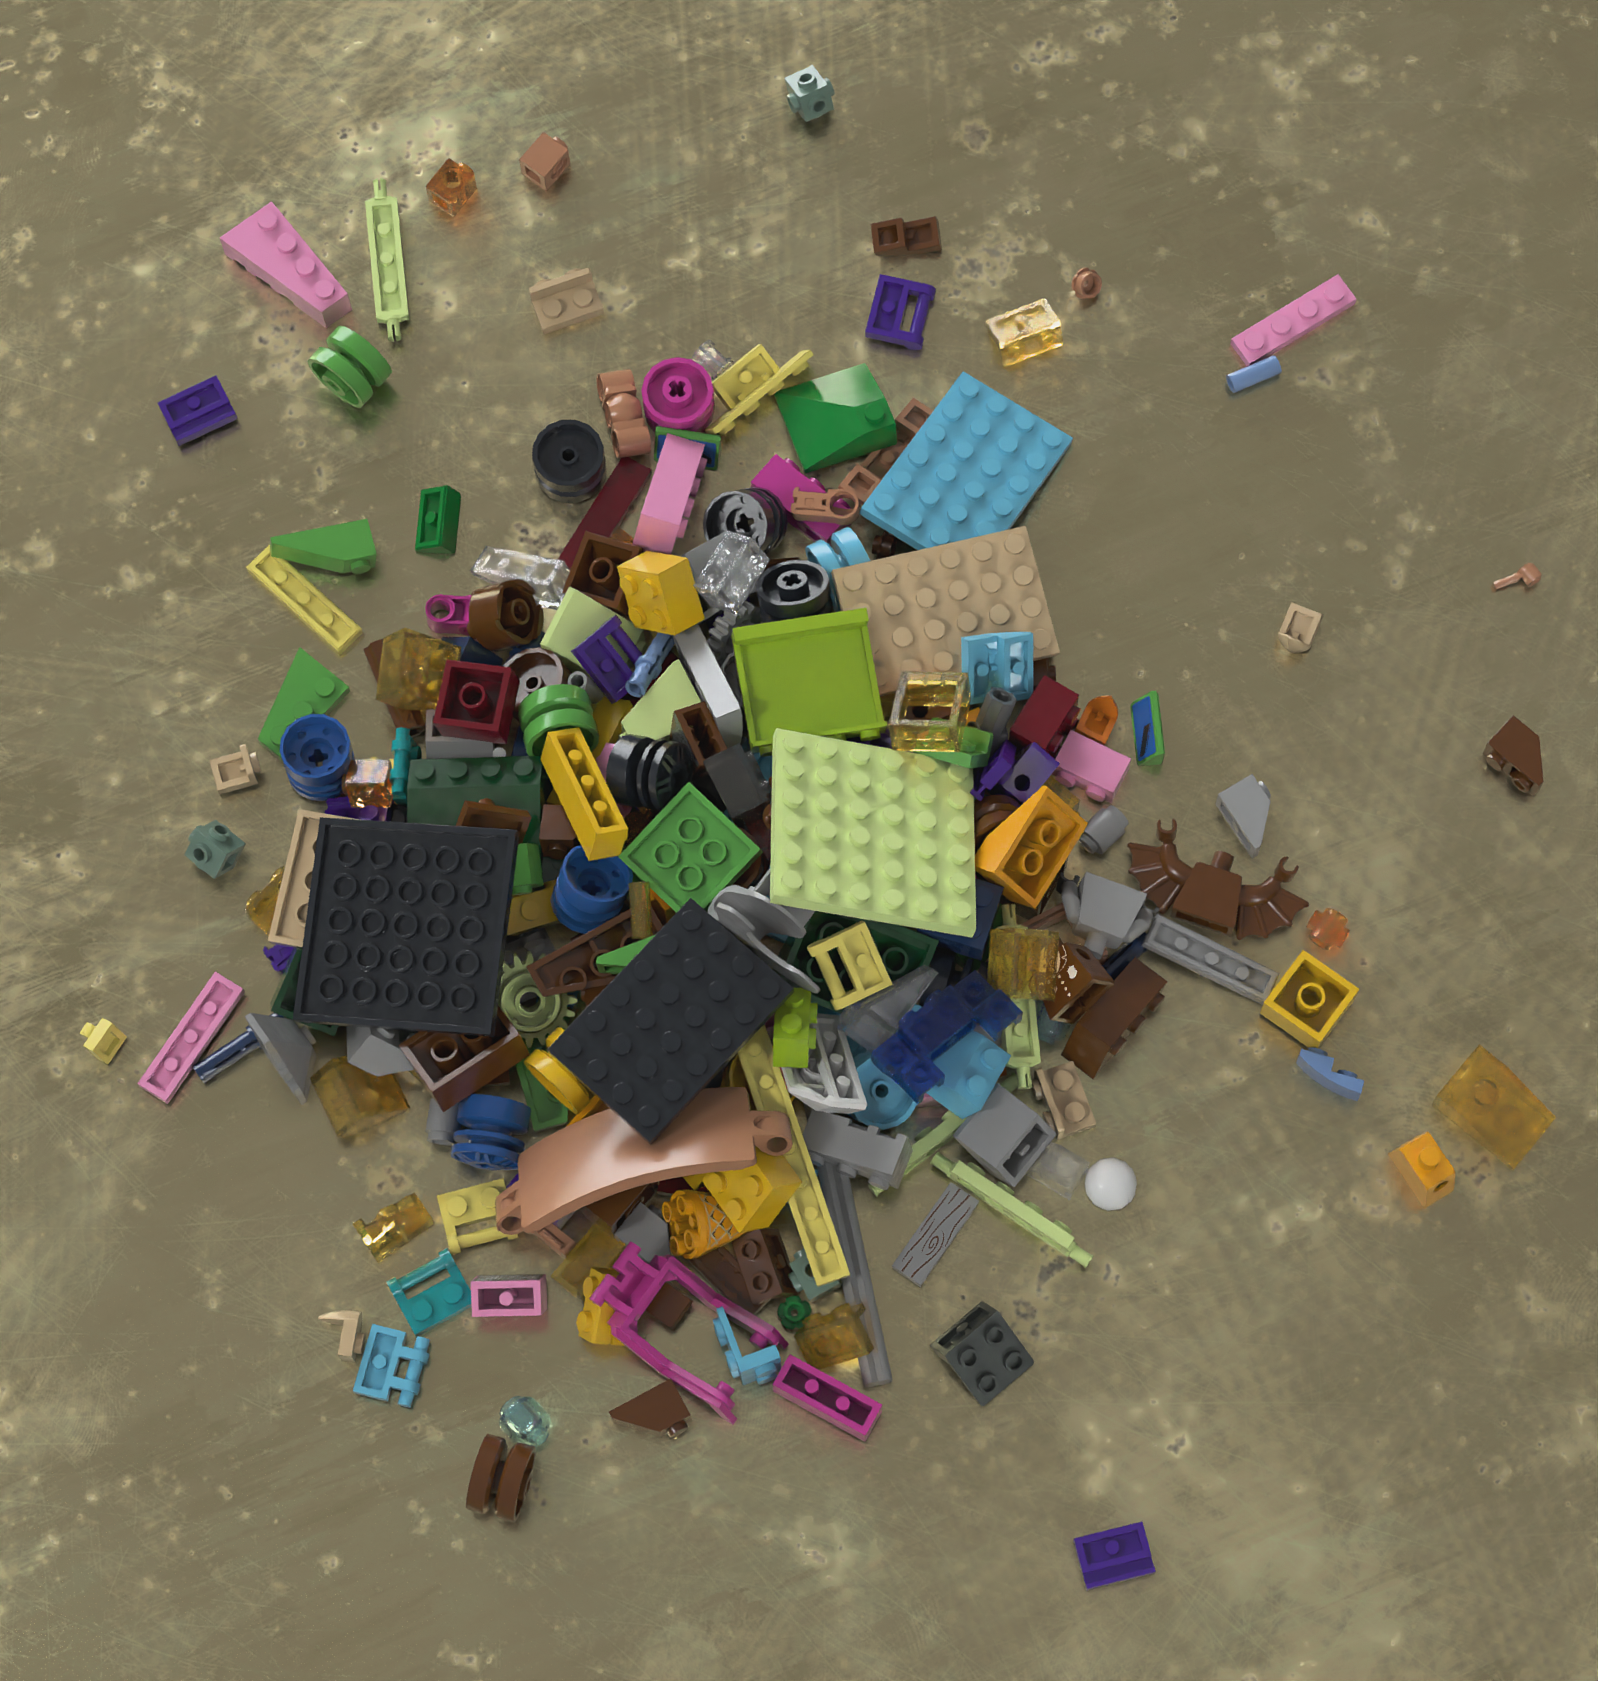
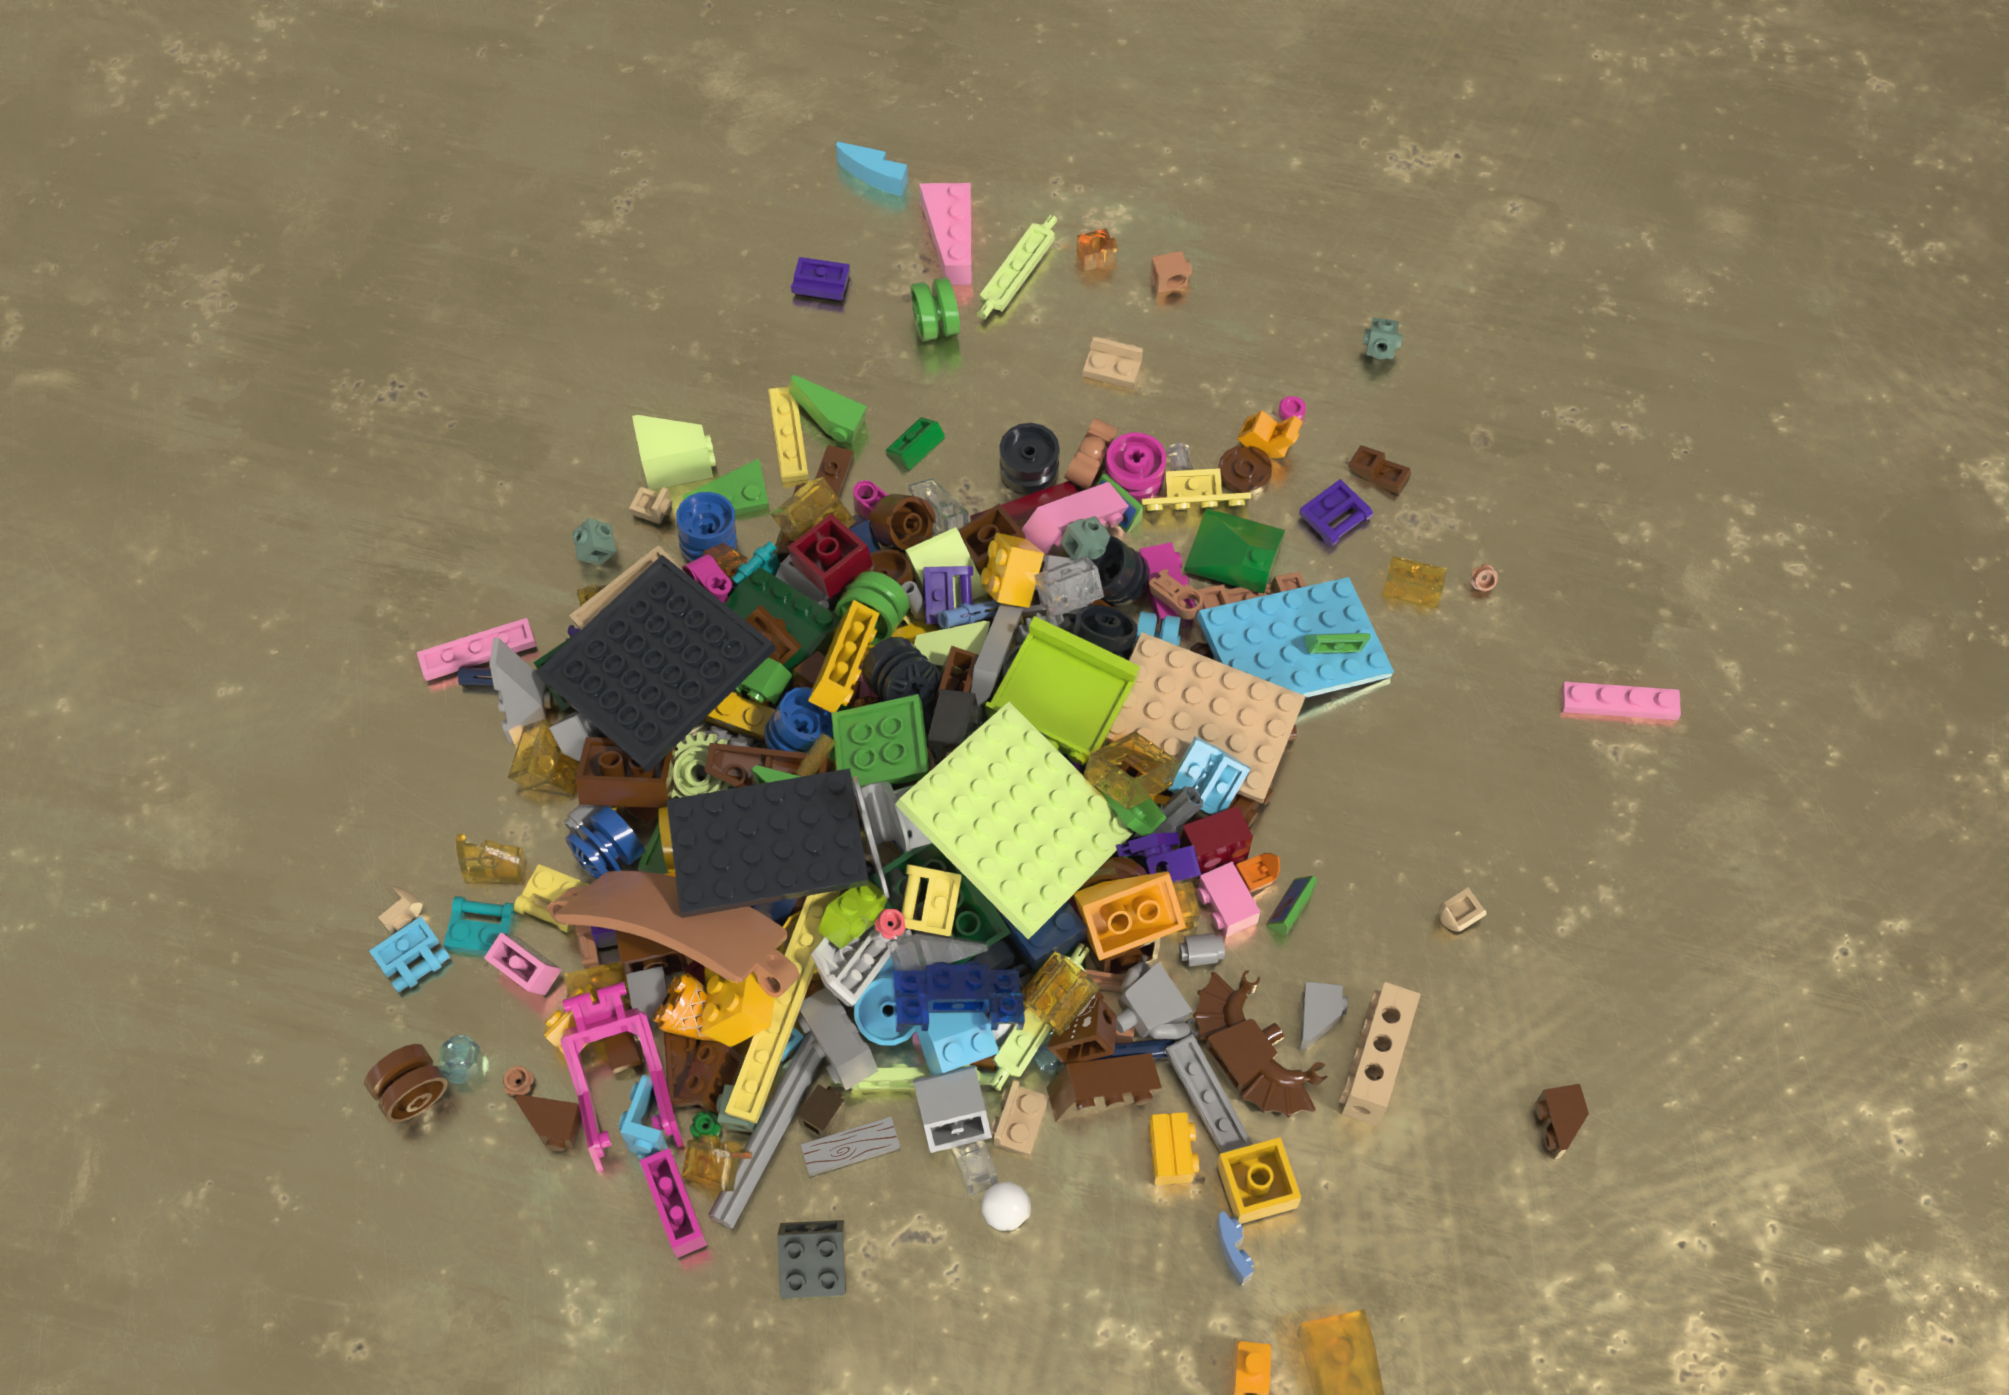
camera: 35 degrees right, 10 degrees down
light yellow tile [80,1018,127,1065] -> none
yellowish green plate [930,1152,1093,1268] -> none
medium blue axle [1226,355,1282,393] -> none
clear orange gear [1306,908,1350,950] -> none
nougat hand [1493,563,1542,590] -> none
none -> nougat plate [503,1066,534,1096]
none -> yellowish green slope [632,415,716,490]
none -> dark pink piece [682,554,732,603]
none -> dark brown brick [797,1084,846,1138]
none -> reddish brown plate [813,445,854,500]
none -> medium azure slope [836,141,908,197]
none -> coral plate [875,909,906,939]
none -> sand green brick [1060,516,1111,563]
none -> yellow brick [1148,1112,1199,1185]
none -> reddish brown tile [1218,446,1272,495]
none -> light orange brick [1237,410,1302,458]
none -> dark pink tile [1278,396,1306,421]
none -> bright green slope [1304,633,1371,654]
none -> tan brick [1339,982,1421,1127]

